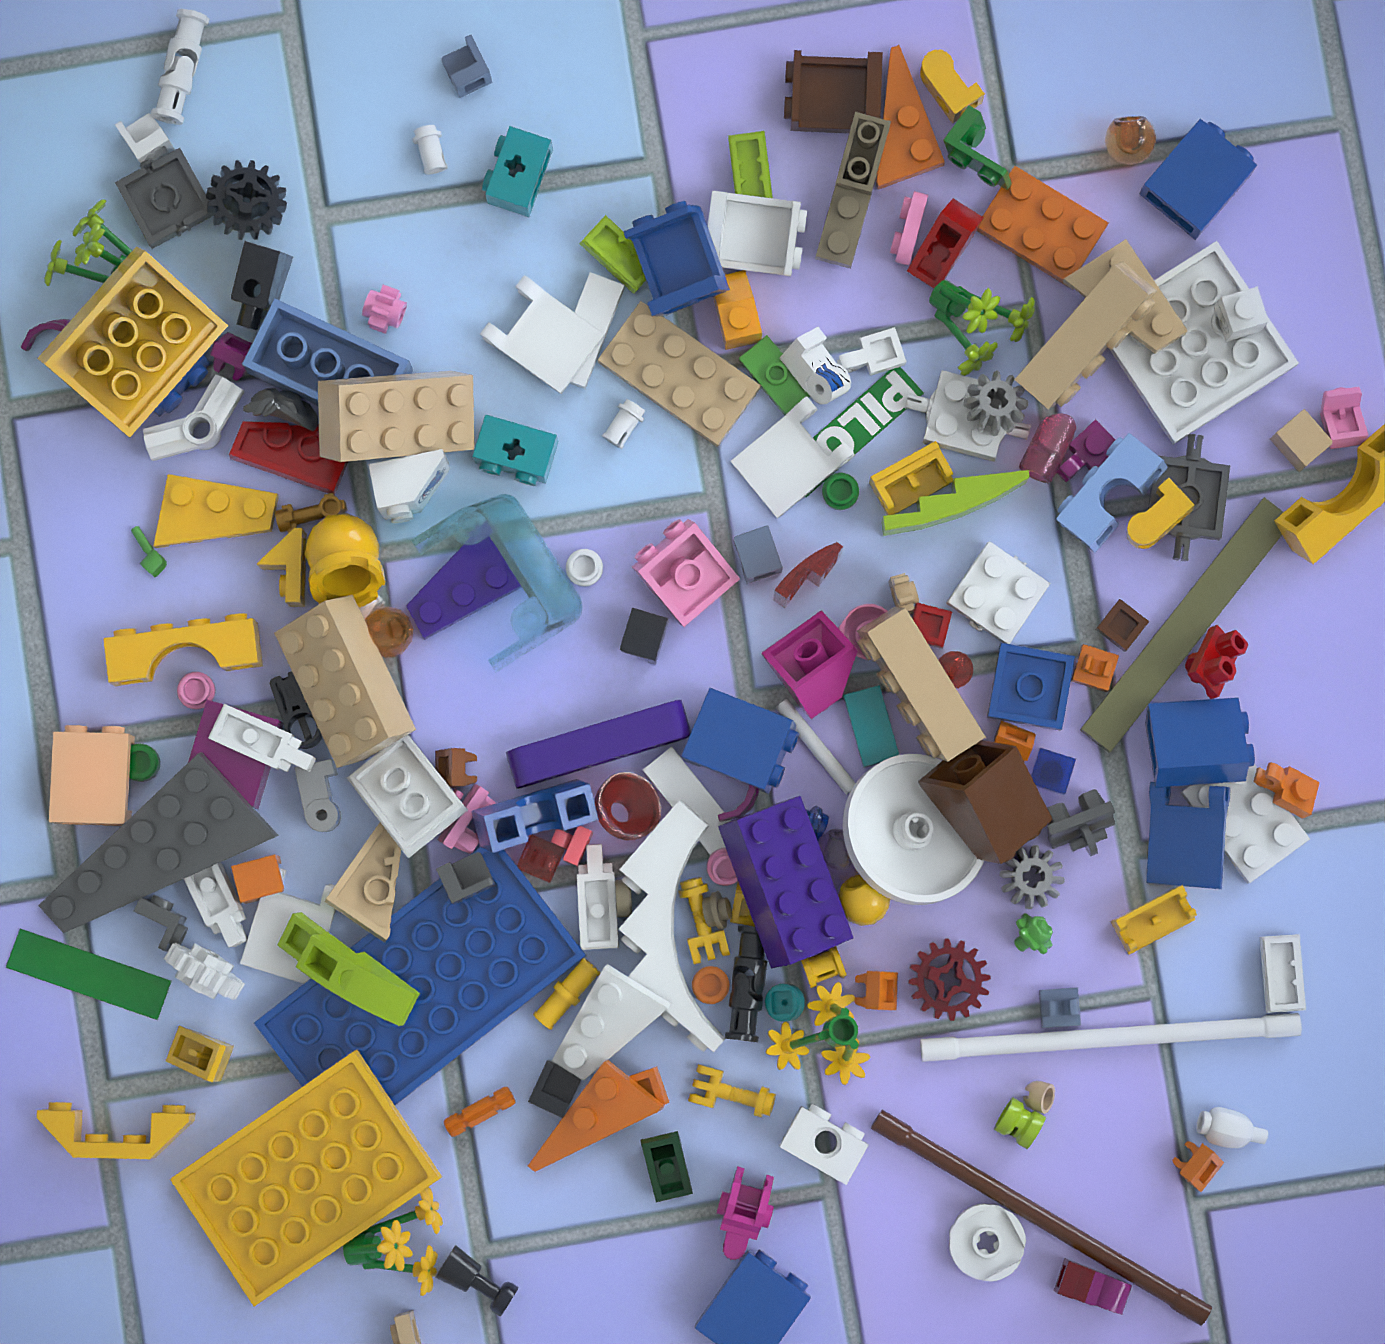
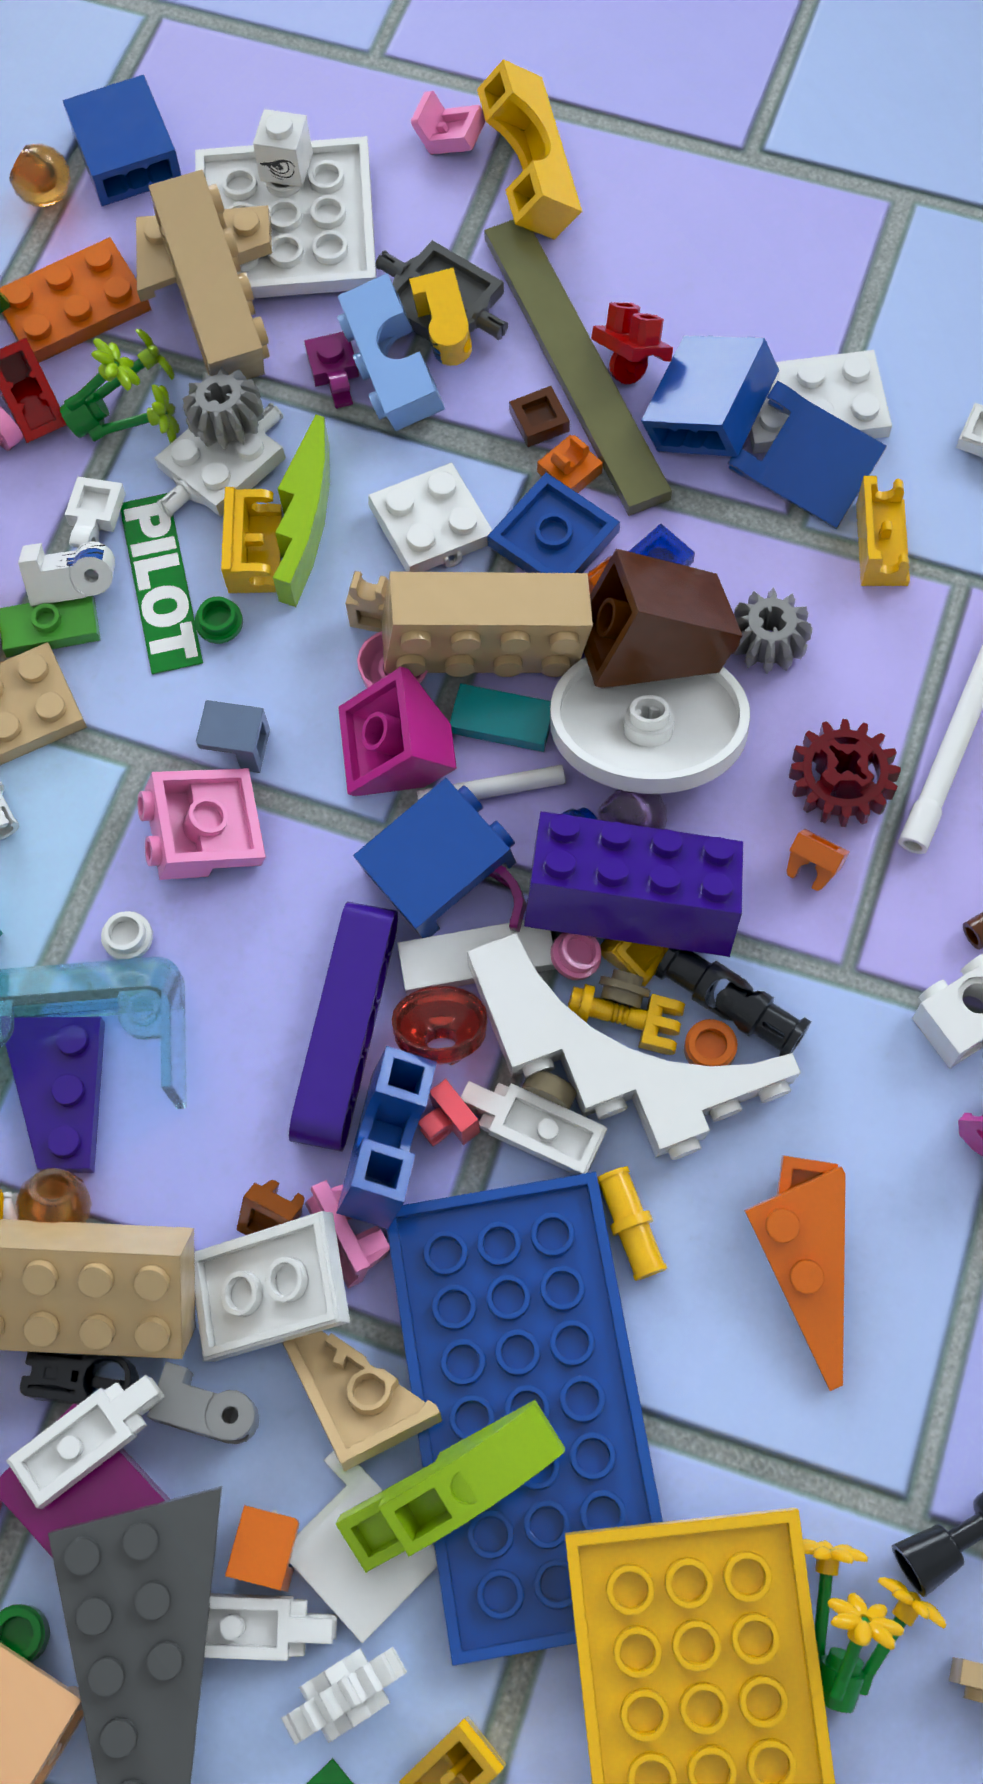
camera: 60 degrees left, 15 degrees down
dark grey bracket [134,894,188,952] -> none
dark grey panel [436,852,496,905] -> none
orange axle [444,1087,516,1137] -> none
clear red tile [517,834,566,884] -> none
black panel [528,1060,581,1118] -> none
white wing [552,964,672,1081] -> none
black panel [620,608,669,665] -> none
dark green slope [640,1131,693,1203] -> none
yellow hinge [688,1064,776,1118] -> none
white flag [730,396,855,519] -> none
teal tile [765,984,805,1022] -> none
yellow plant [766,982,870,1085] -> none
clear red slope [773,542,843,608] -> none
yellow bush [801,946,847,988] -> none
yellow piece [838,874,891,926] -> none
bright green plant [1014,913,1053,954] -> none
clear pink arm [1019,413,1076,483] -> none
sand blue tile [1039,987,1081,1028] -> none
dark grey hips [1047,789,1115,856] -> none
orange plate [1254,762,1320,819] -> none
tan panel [1270,409,1333,472] -> none

